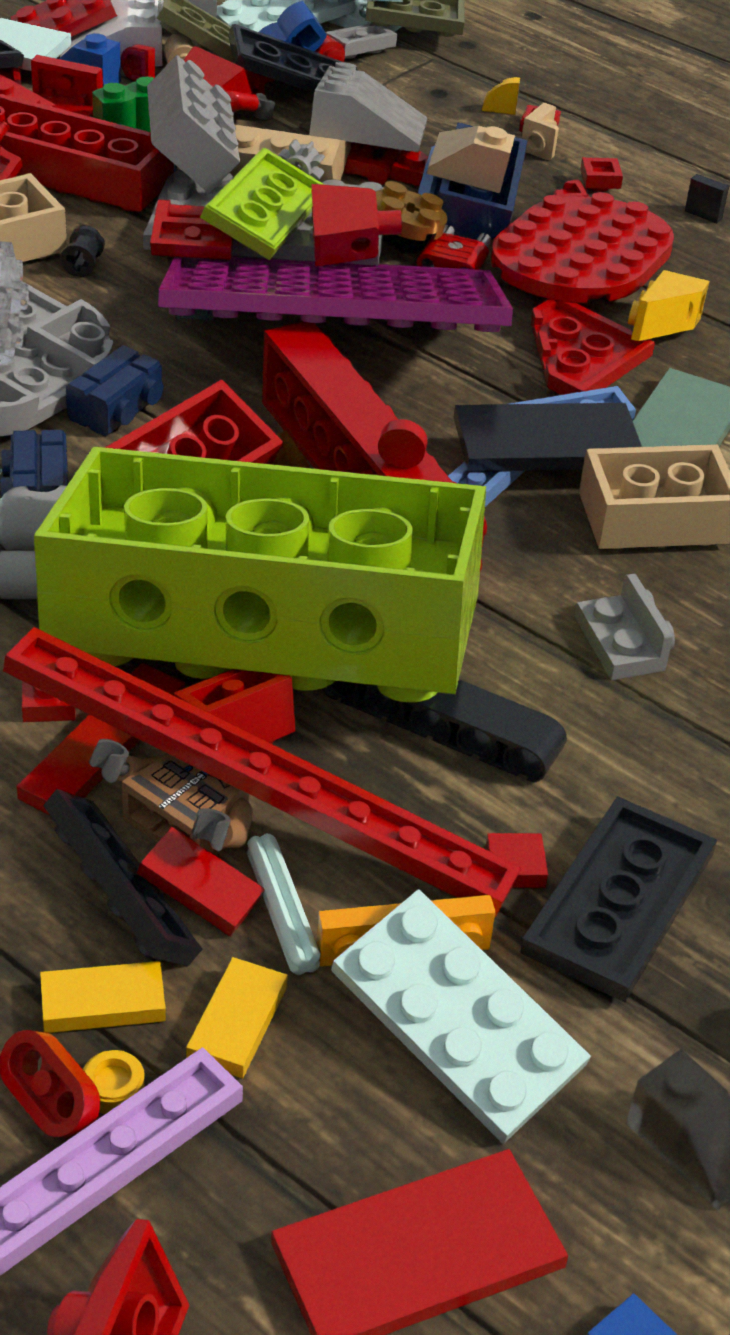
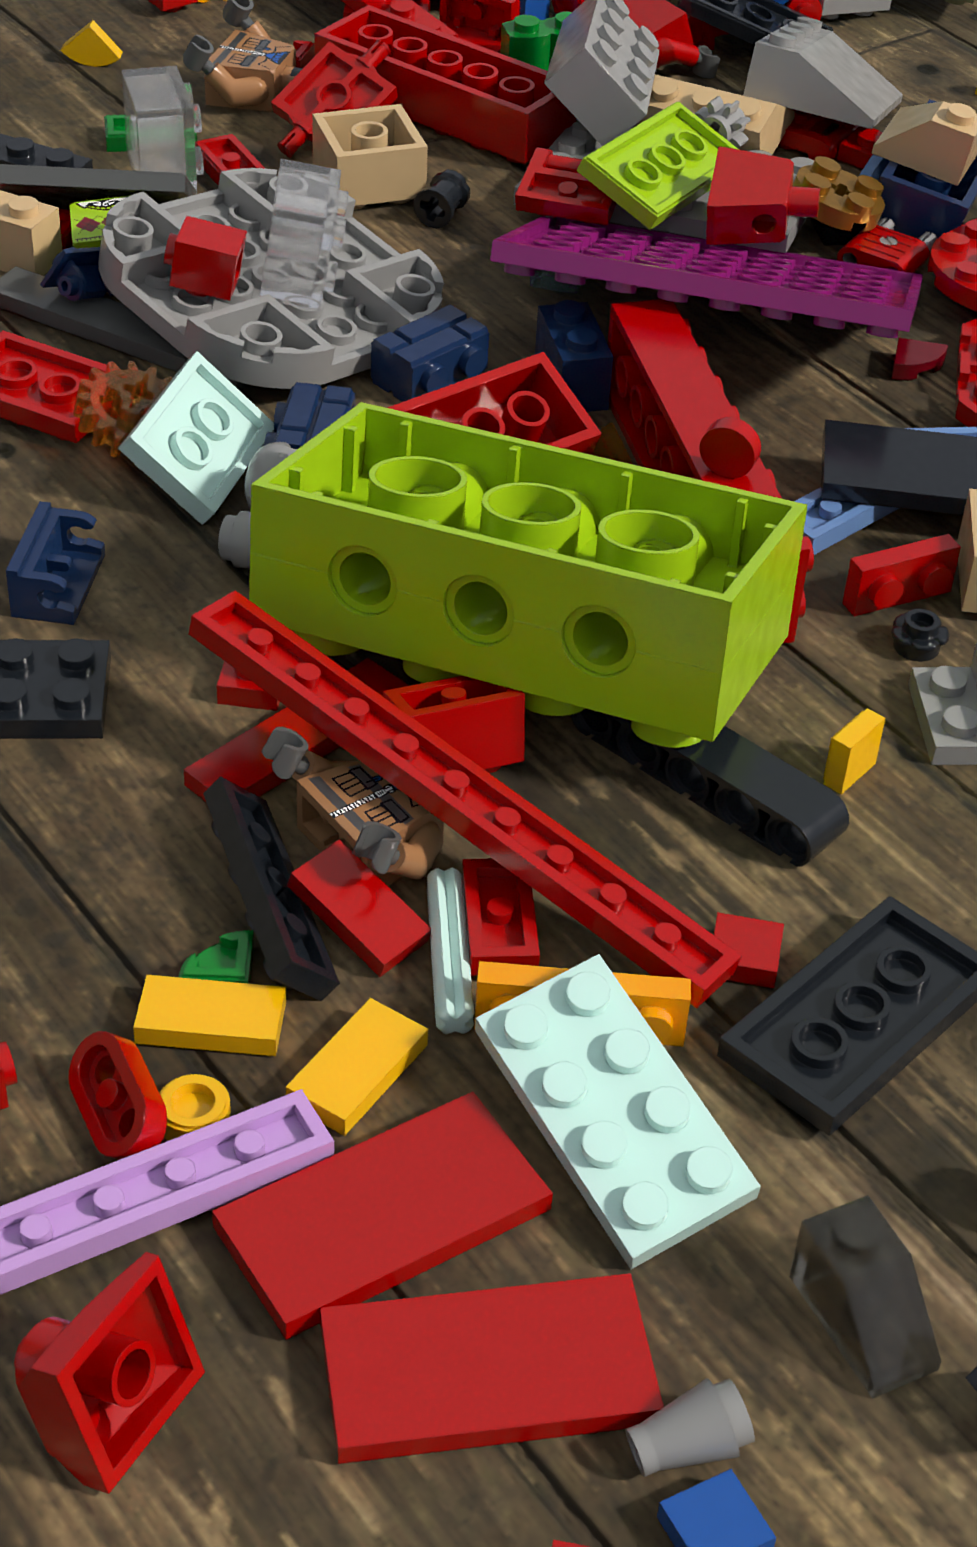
camera: 15 degrees right, 0 degrees up
none -> green tile [179,930,254,984]
none -> red tile [212,1091,553,1340]
none -> red plate [462,858,540,976]
none -> dark blue brick [535,300,614,412]
none -> light grey cone [625,1378,755,1477]
none -> yellow tile [823,708,885,795]
none -> red plate [842,534,961,617]
none -> black plate [891,609,949,662]
none -> dark red tile [892,337,948,380]

